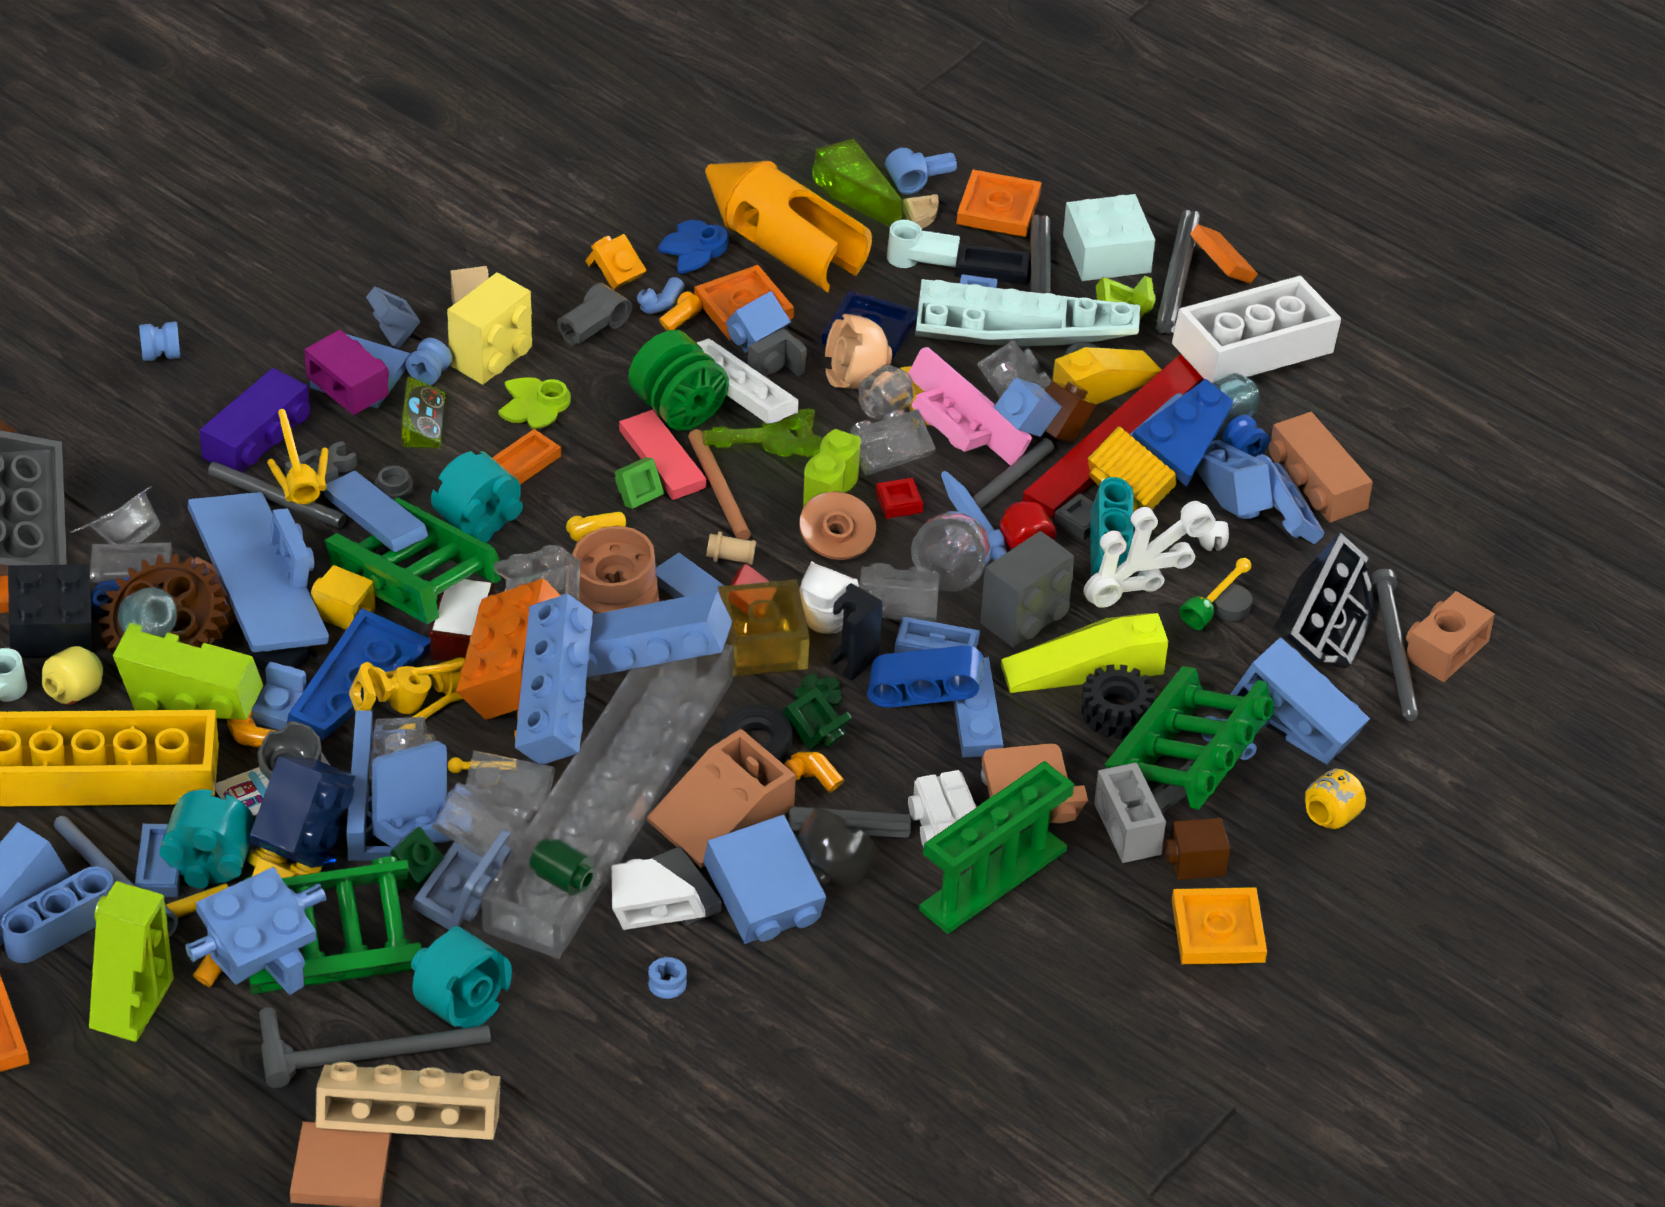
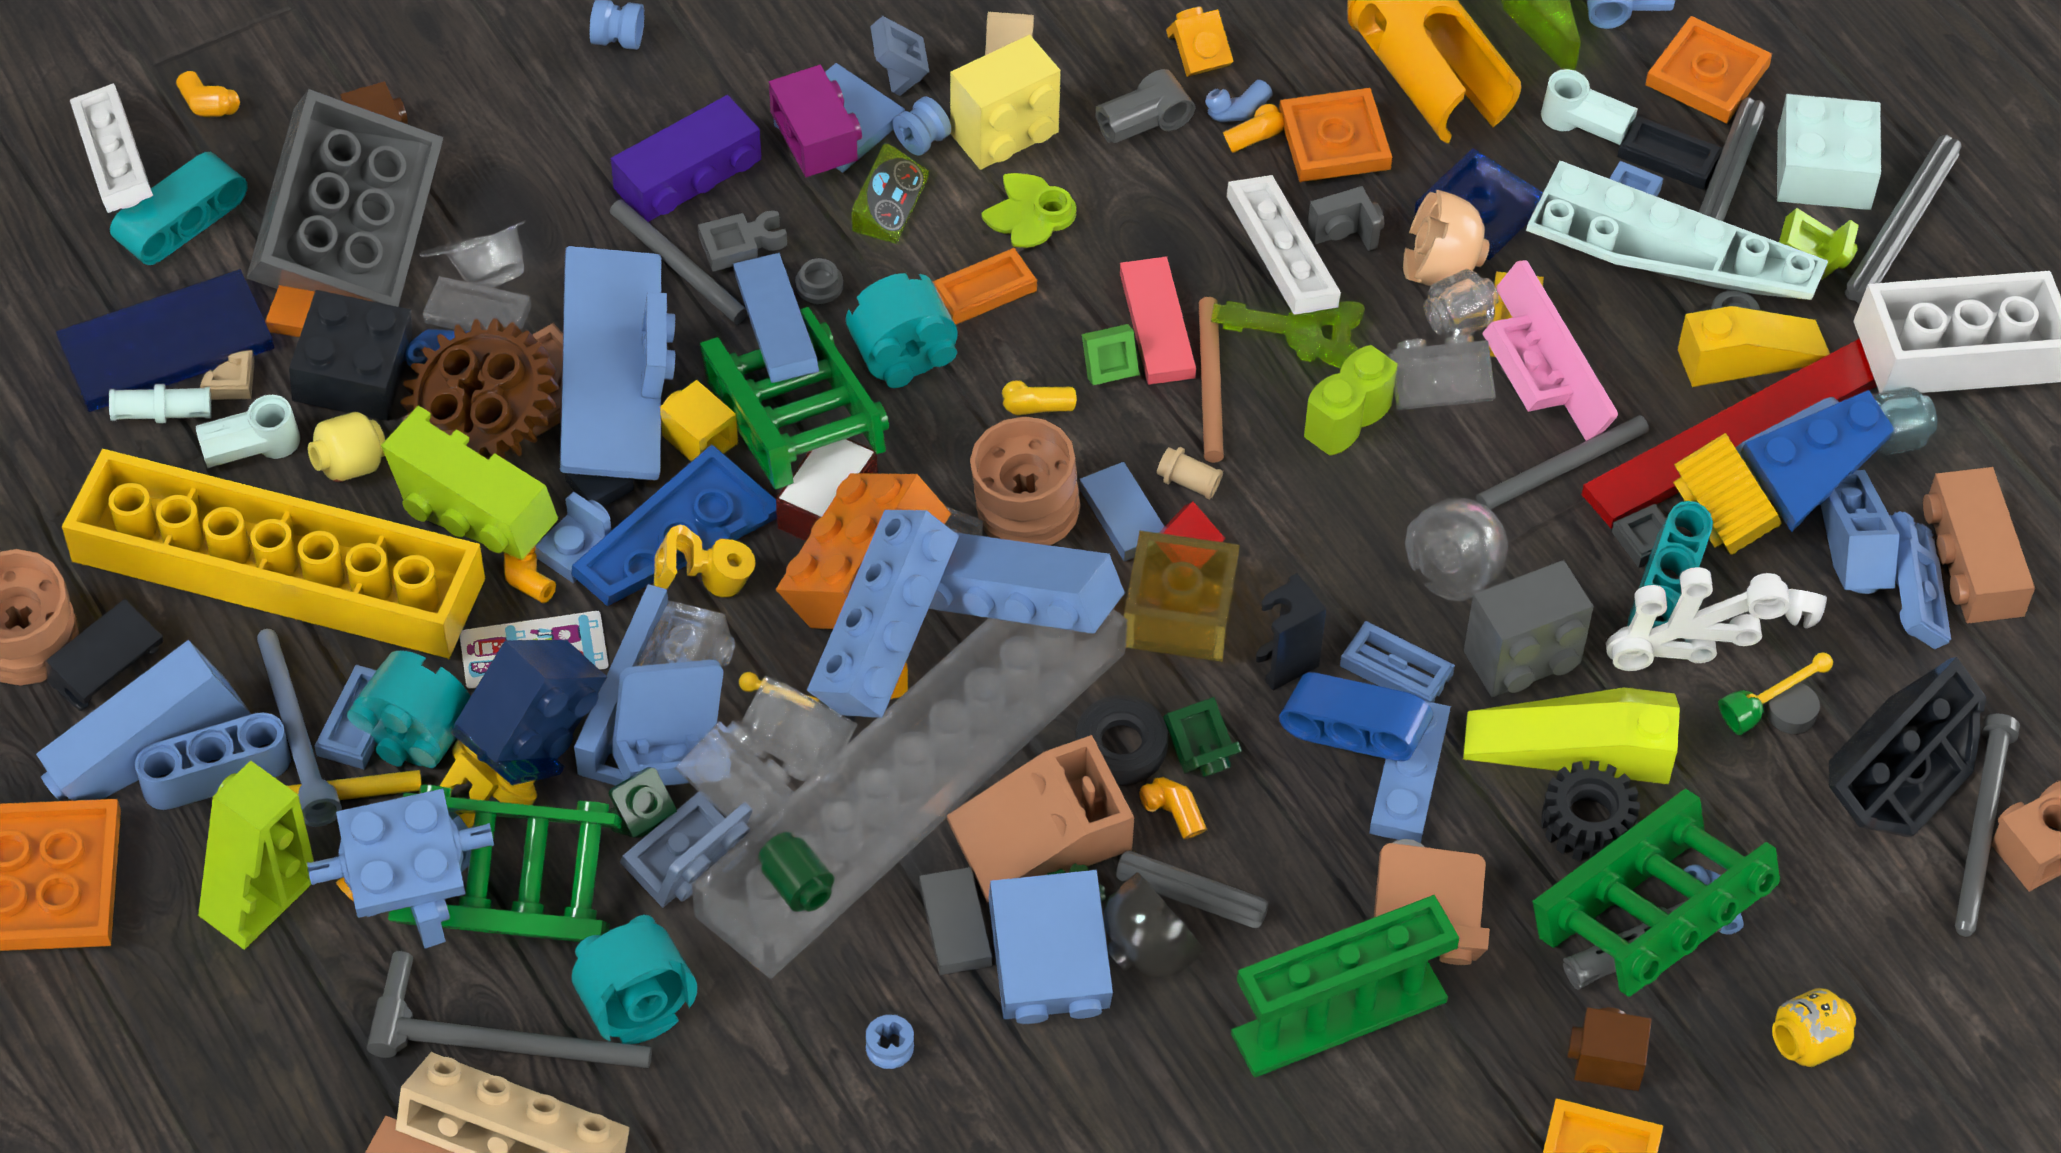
camera: 20 degrees right, 10 degrees up
clear light blue head [118,587,177,637] -> none
dark grey hair [257,721,322,780] -> none
yellow plant [267,409,329,505] -> none
yellow plant [385,657,465,730] -> none
clear bracket [494,545,581,601] -> none
white slope [612,859,705,930] -> none
green wheel [628,330,729,431] -> none
blue plate [657,220,729,274] -> none
medium blue brick [725,291,791,353] -> none
dark green plant [794,673,843,708] -> none
nougat dish [799,492,876,560] -> none
white piece [799,561,859,634] -> none
clear bracket [860,563,940,622] -> none
red tile [875,478,923,519] -> none
tan tile [903,194,939,228] -> none
white brick [908,770,976,848] -> none
medium blue sword [941,471,1008,561] -> none
clear bracket [977,340,1051,398] -> none
medium blue brick [994,377,1062,437] -> none
red head [999,501,1056,550] -> none
reddish brown brick [1044,381,1097,443] -> none
light grey brick [1094,762,1166,863] -> none
orange tile [1190,224,1258,284] -> none
blue wheel [1222,415,1270,457] -> none
medium blue wedge [1231,637,1370,765] -> none

